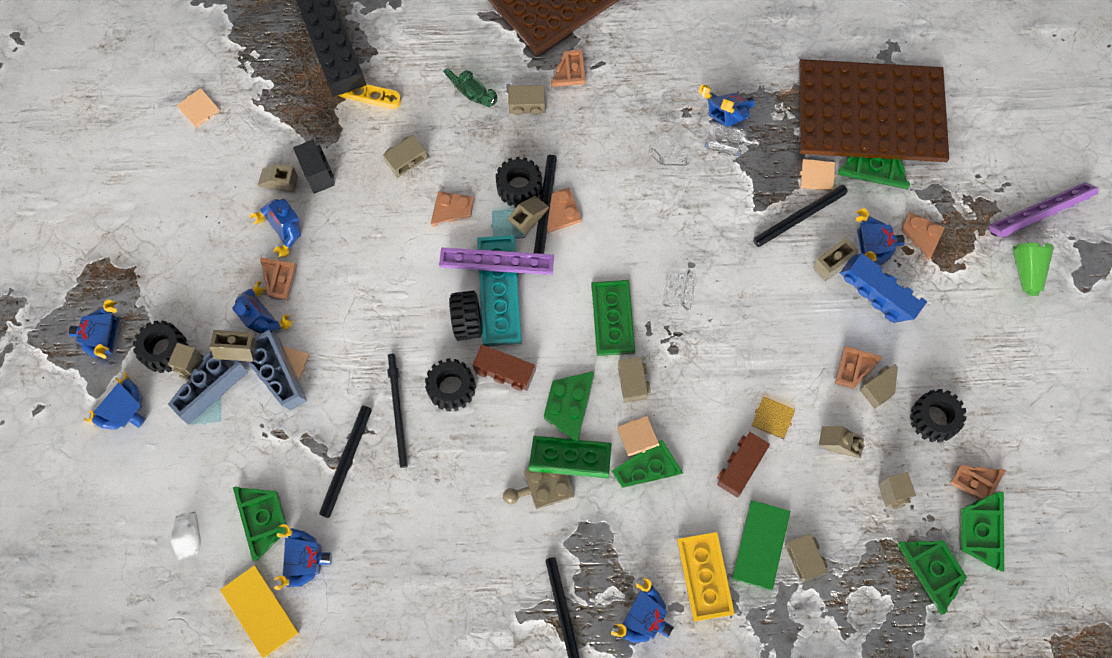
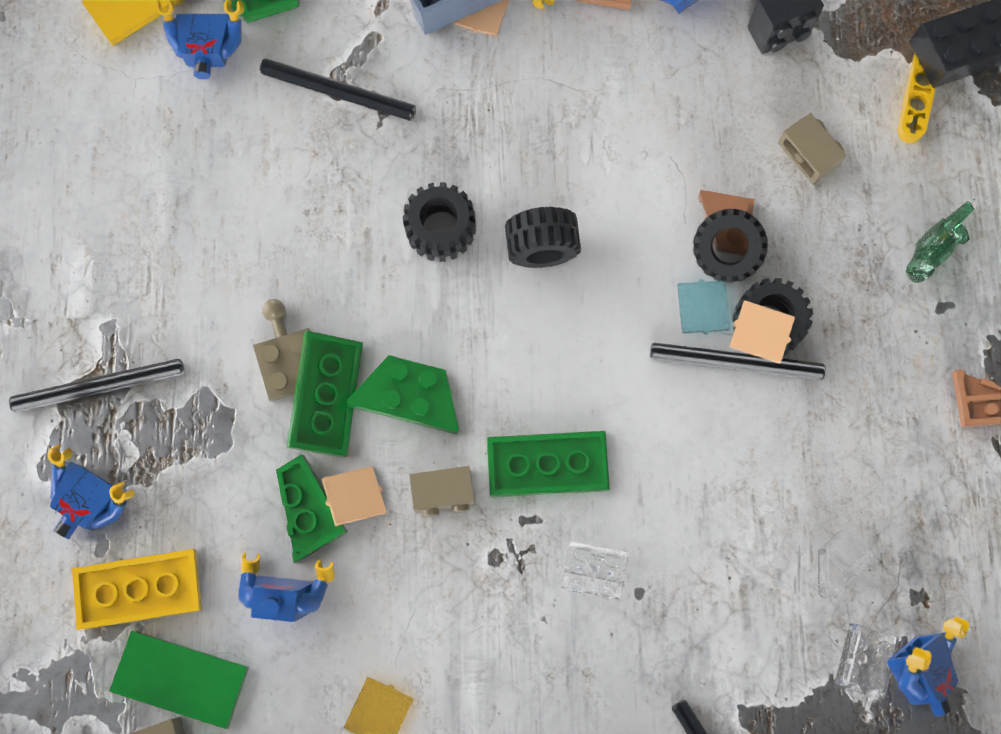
camera: 90 degrees right, 5 degrees up
black bar [387,353,408,468] -> none
medium lavender plate [439,247,554,275] -> none
copper brick [472,344,536,391] -> none
teal plate [477,235,522,346] -> none
dark tan slope [507,196,549,236] -> none
dark tan brick [508,85,545,115] -> none
nougat wing [547,188,582,233] -> none
copper brick [717,432,770,498] -> none
none -> blue torso [238,552,335,622]
none -> black tyre [693,209,768,283]
none -> light nougat piece [729,300,795,364]

